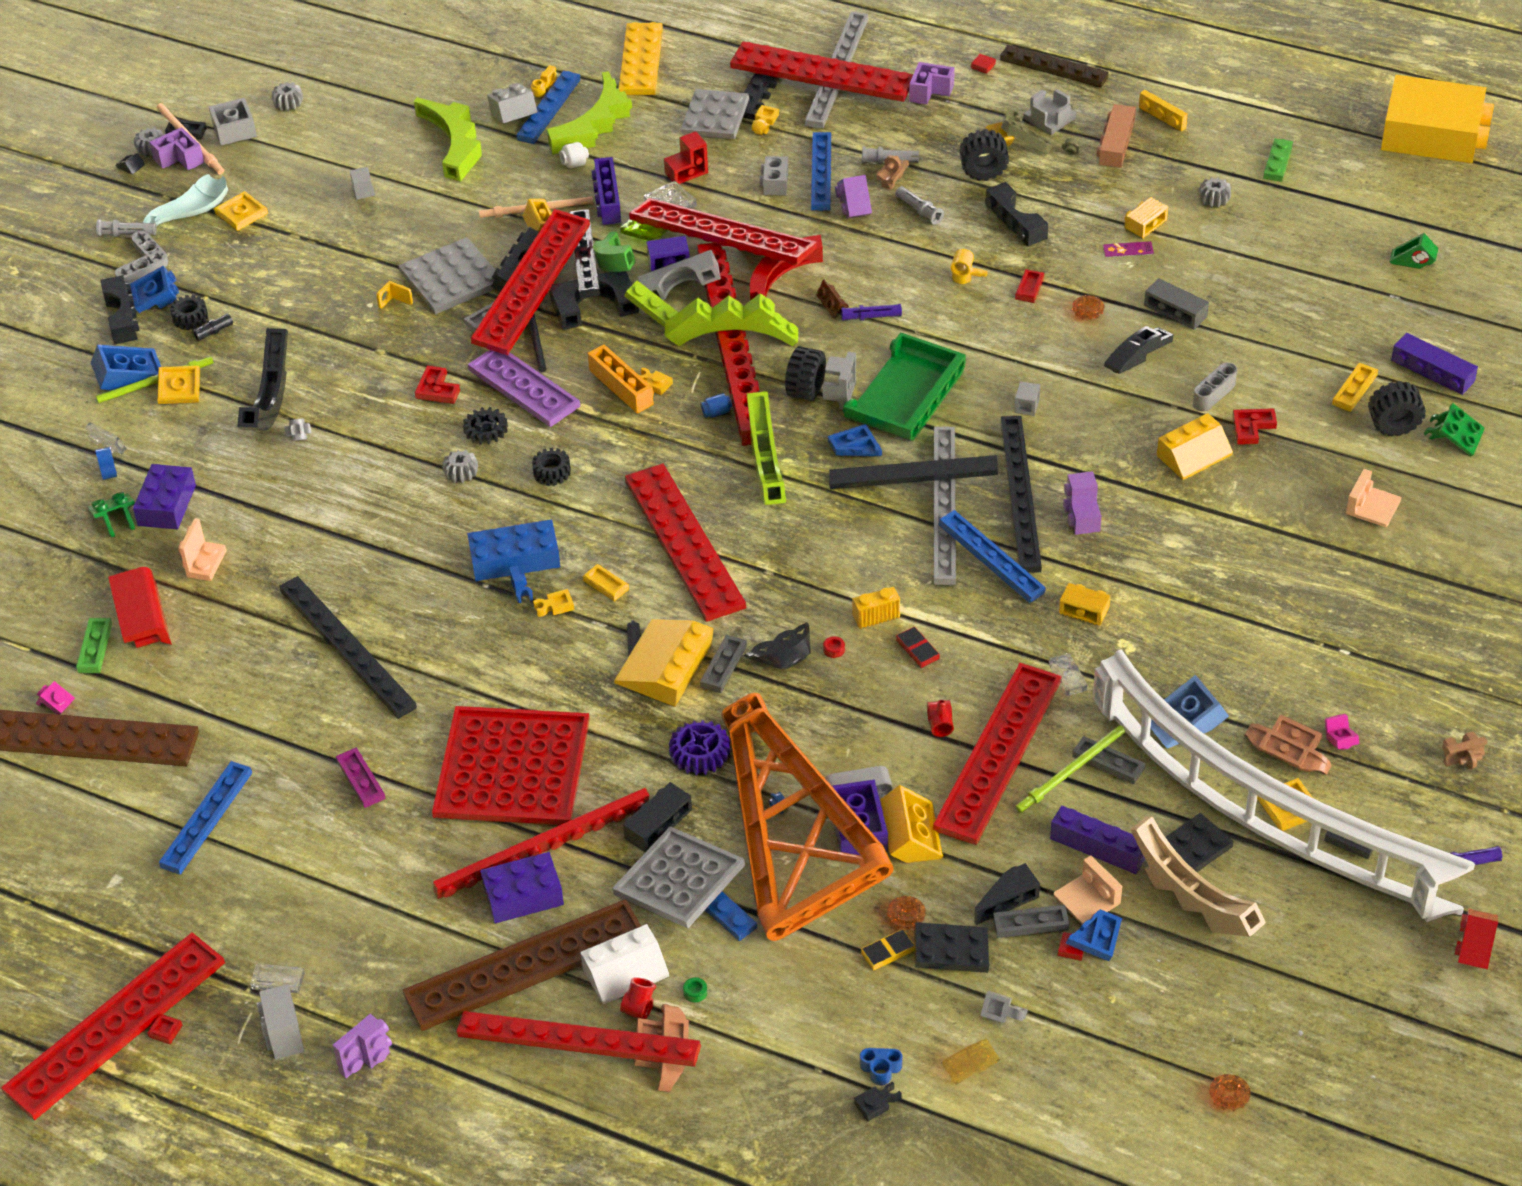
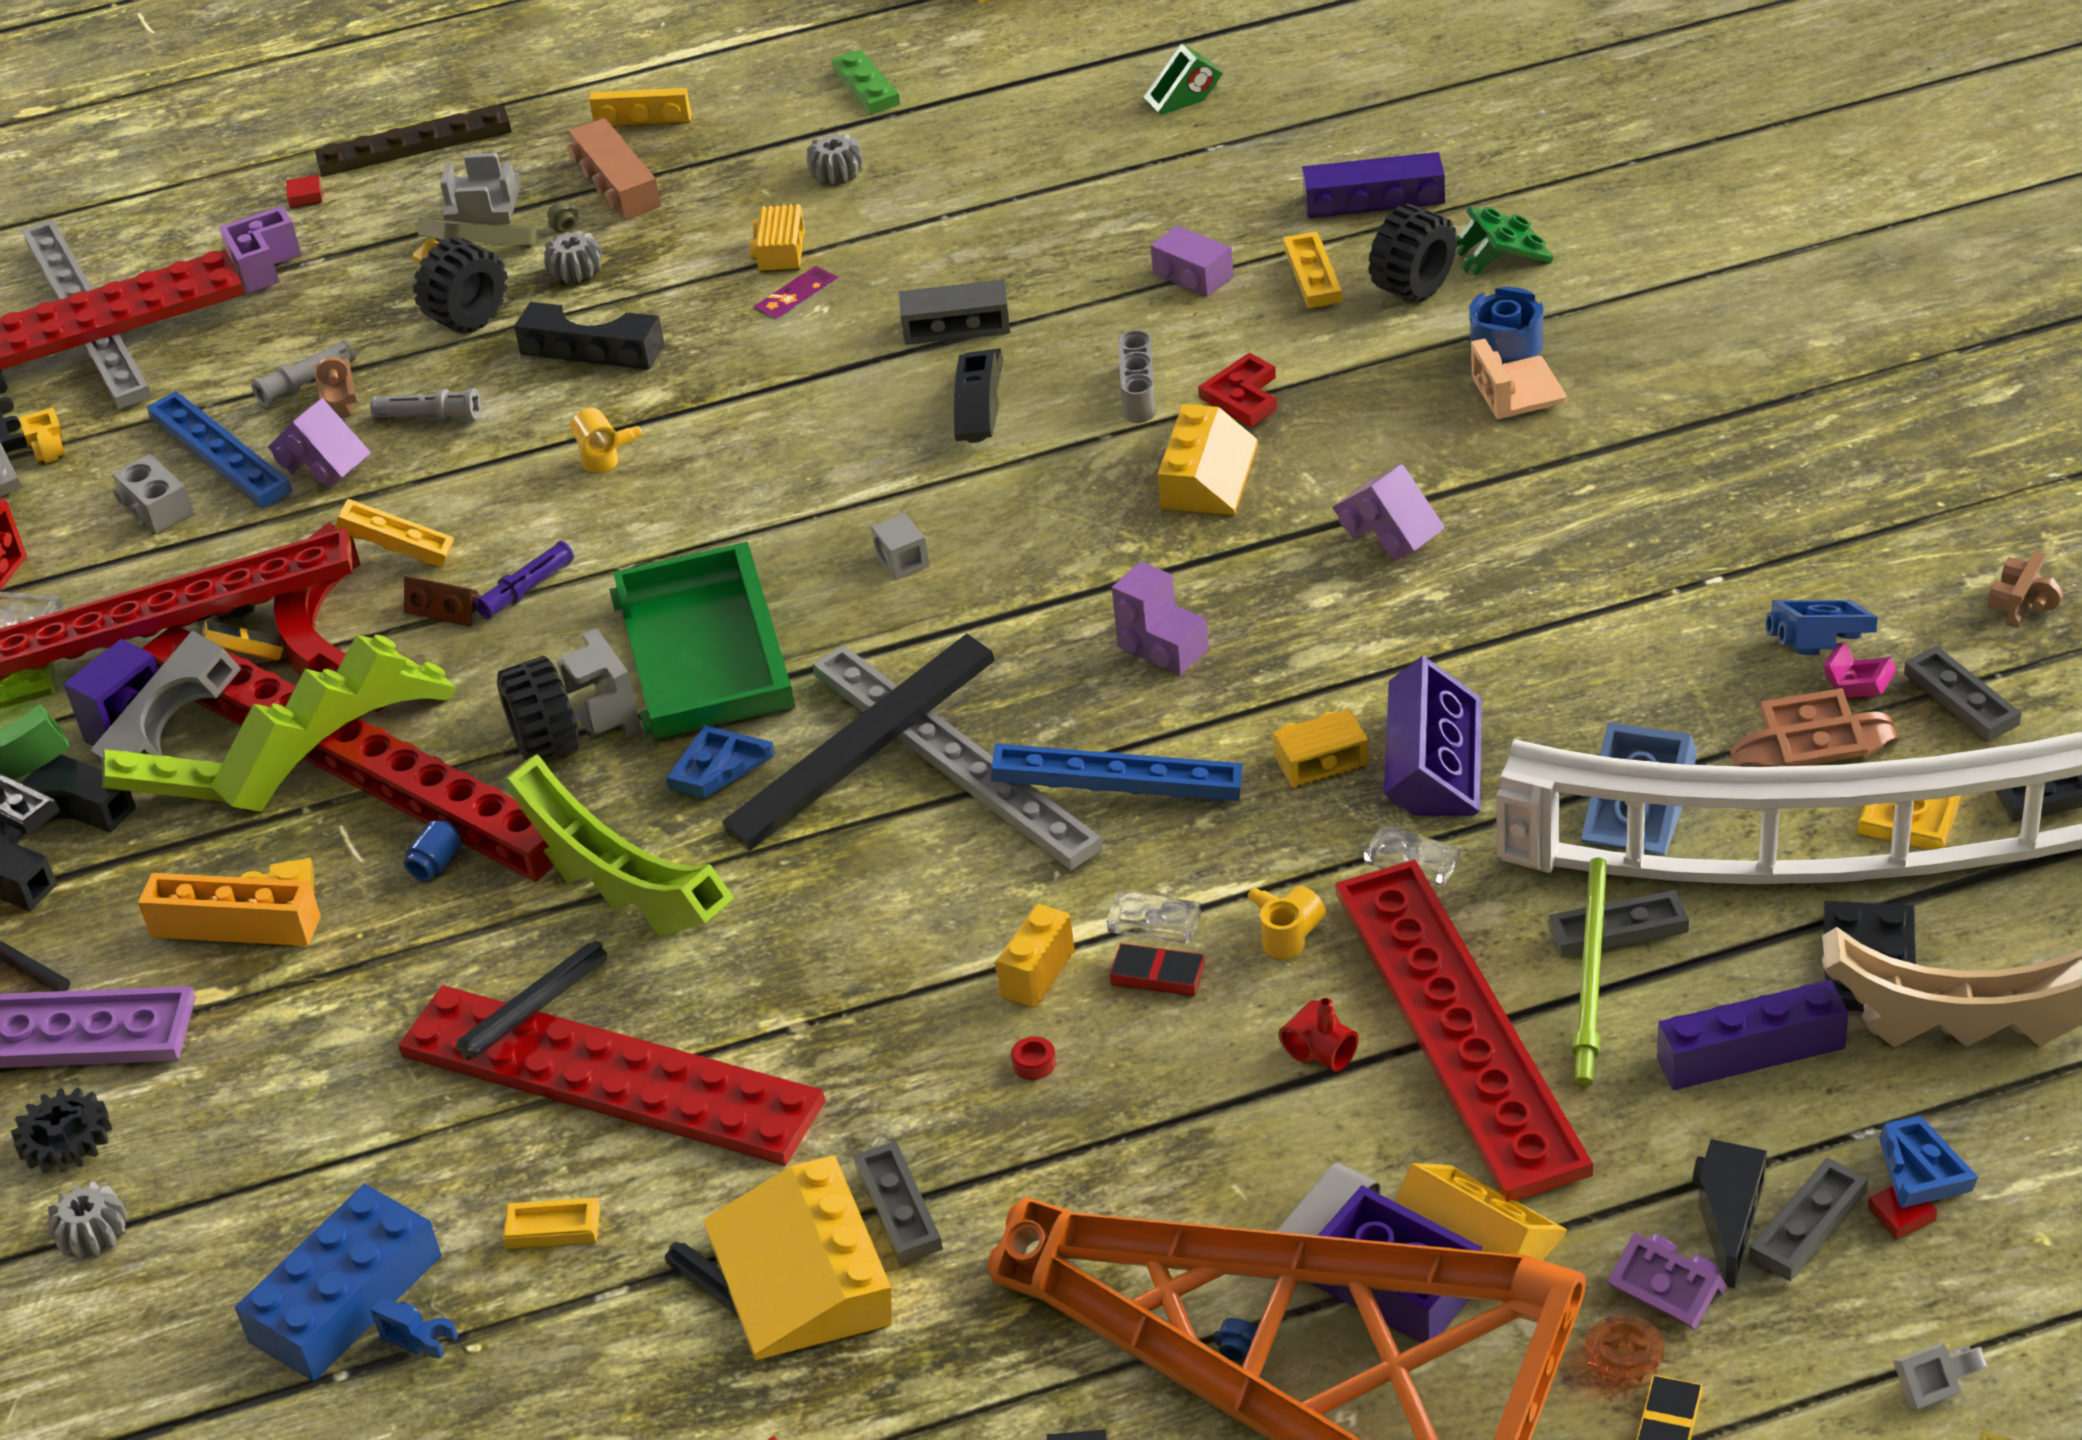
camera: 40 degrees left, 5 degrees down
black tyre [532,448,571,486] -> none
yellow plate [533,589,574,617] -> none
dark purple gear [669,719,731,776] -> none
black piece [742,622,811,669] -> none
black plate [914,922,989,973] -> none
black plate [1001,416,1042,573] -> none
red tile [1015,269,1045,303] -> none
light nougat bracket [1054,856,1122,925] -> none
clear orange gear [1072,295,1105,320] -> none
none -> yellow tile [202,620,283,661]
none -> yellow plate [335,499,454,568]
none -> black axle [456,941,607,1060]
none -> light grey gear [543,230,602,284]
none -> clear plate [1106,890,1201,944]
none -> medium lavender brick [1150,225,1234,297]
none -> yellow piece [1248,886,1326,960]
none -> medium lavender brick [1332,463,1445,561]
none -> dark purple slope [1384,655,1482,816]
none -> blue brick [1469,287,1543,364]
none -> medium lavender bracket [1607,1232,1727,1330]
none -> blue plate [1765,600,1878,655]
none -> dark grey plate [1904,646,2022,742]

